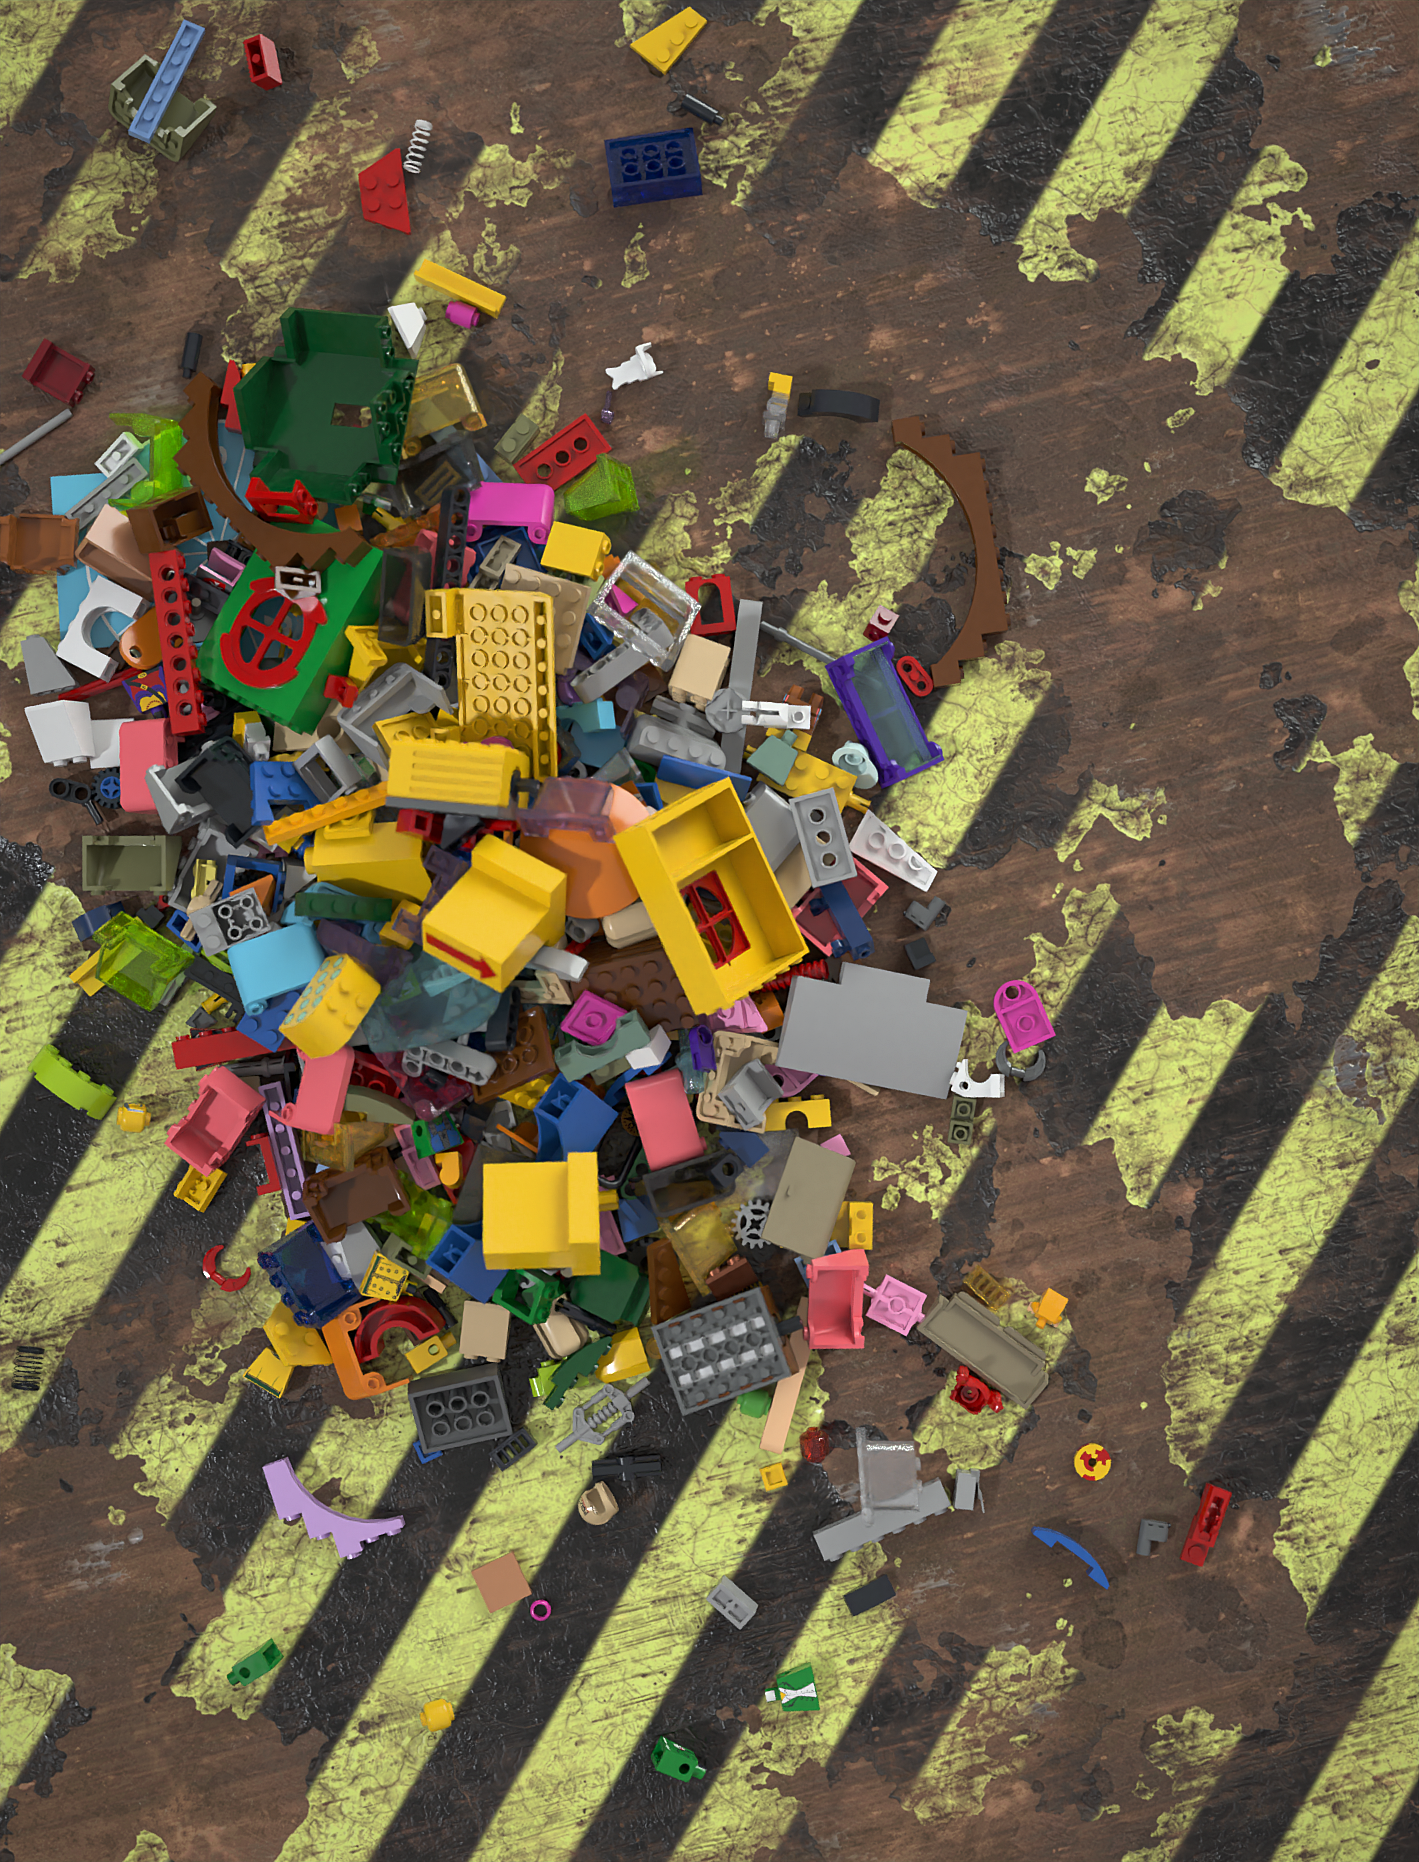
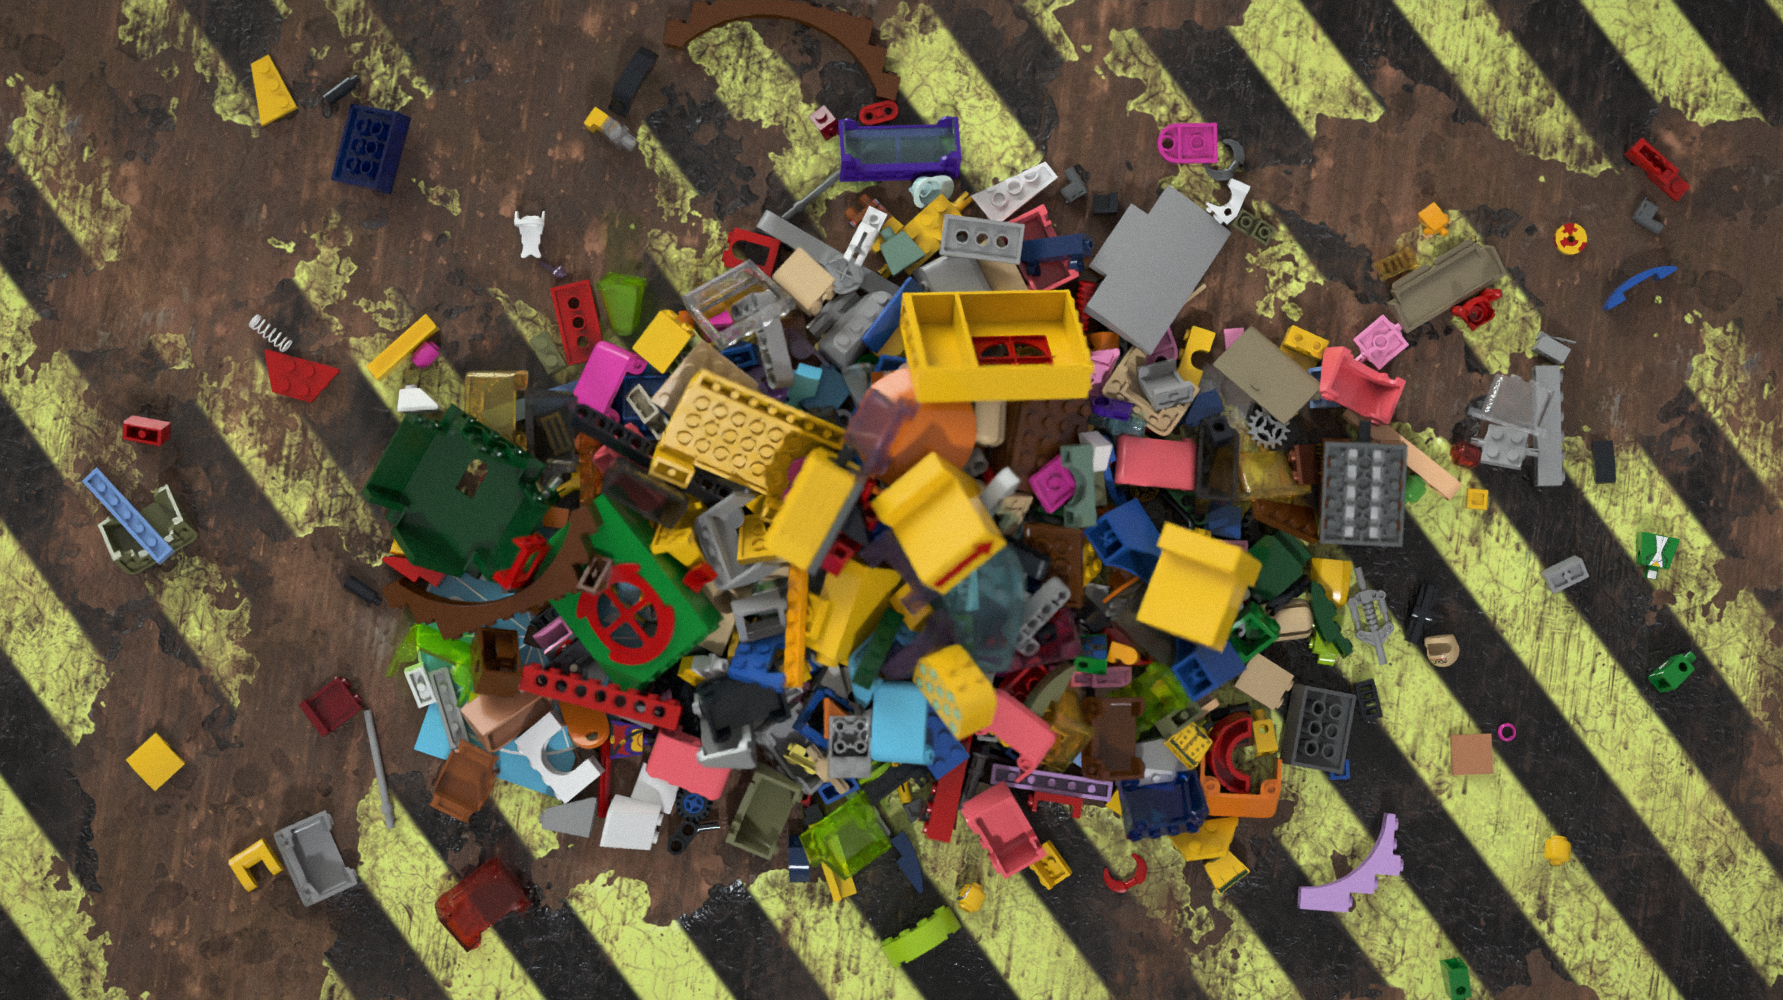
camera: 75 degrees left, 0 degrees up
yellow plate [646,1337,662,1359] -> none
none -> dark blue slope [890,830,923,894]
none -> light grey plate [1470,424,1540,470]

